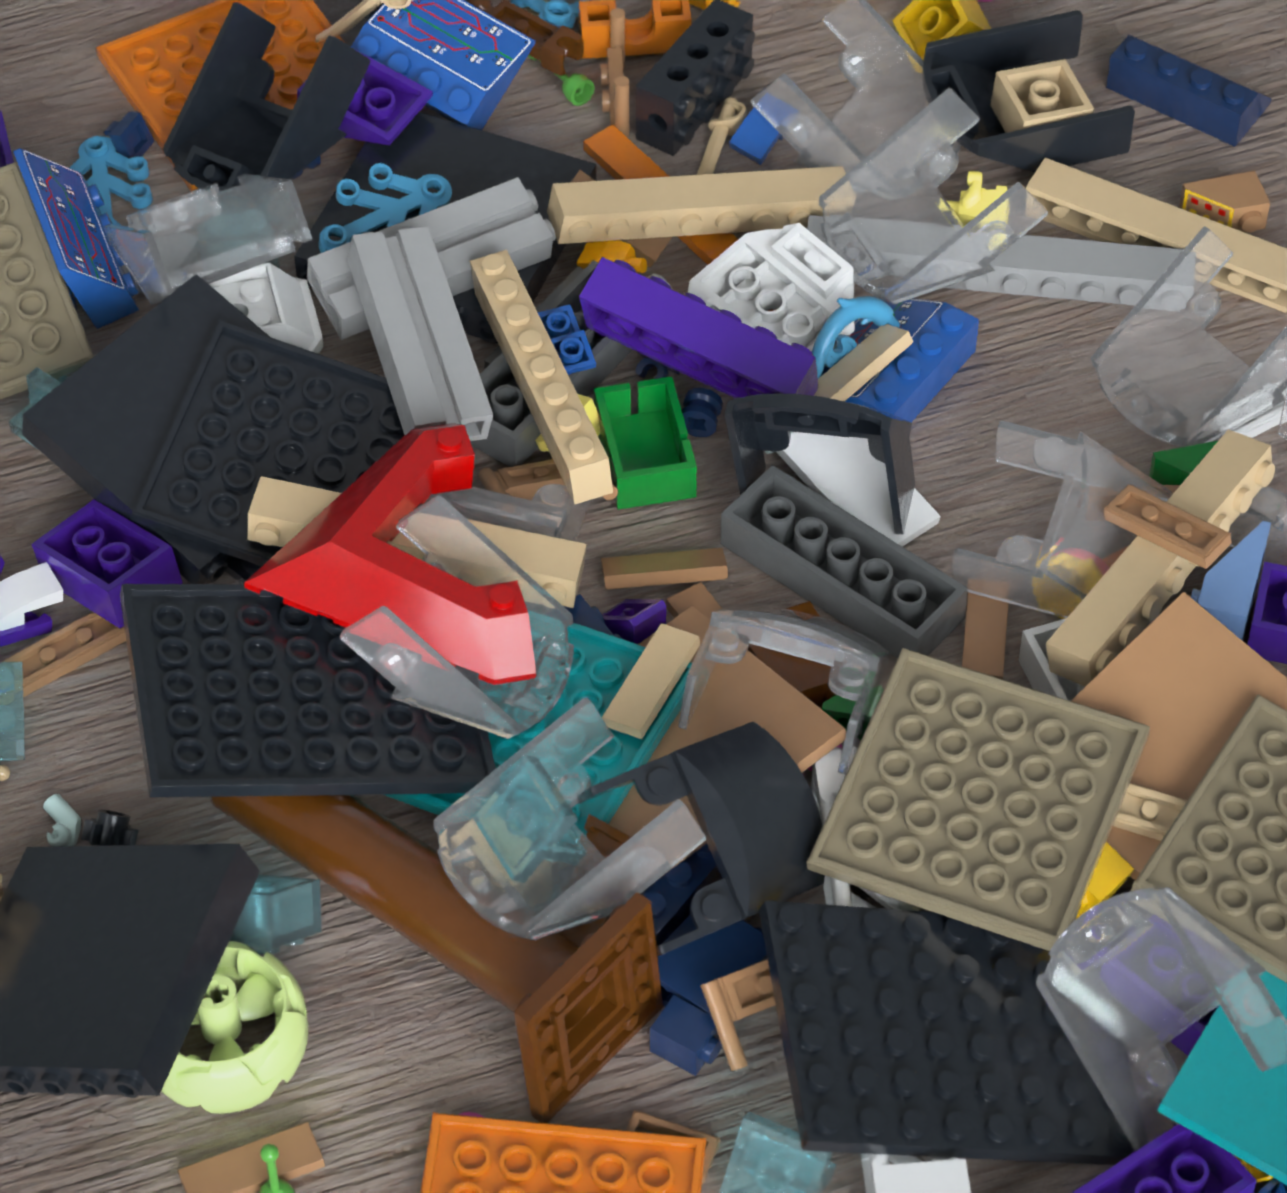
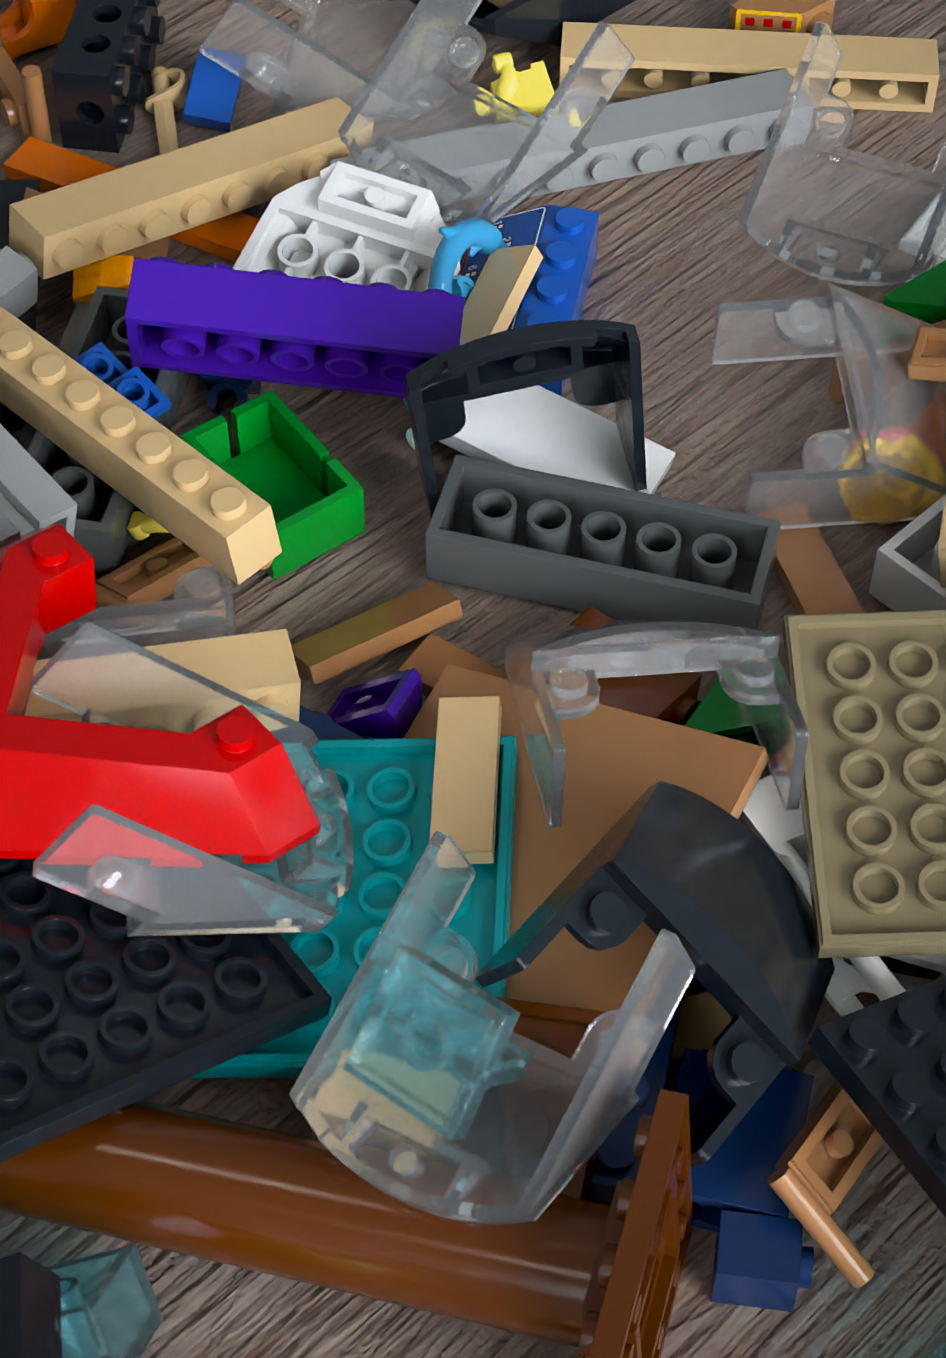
camera: 25 degrees left, 0 degrees up
dark blue wheel [682,388,723,437] -> none

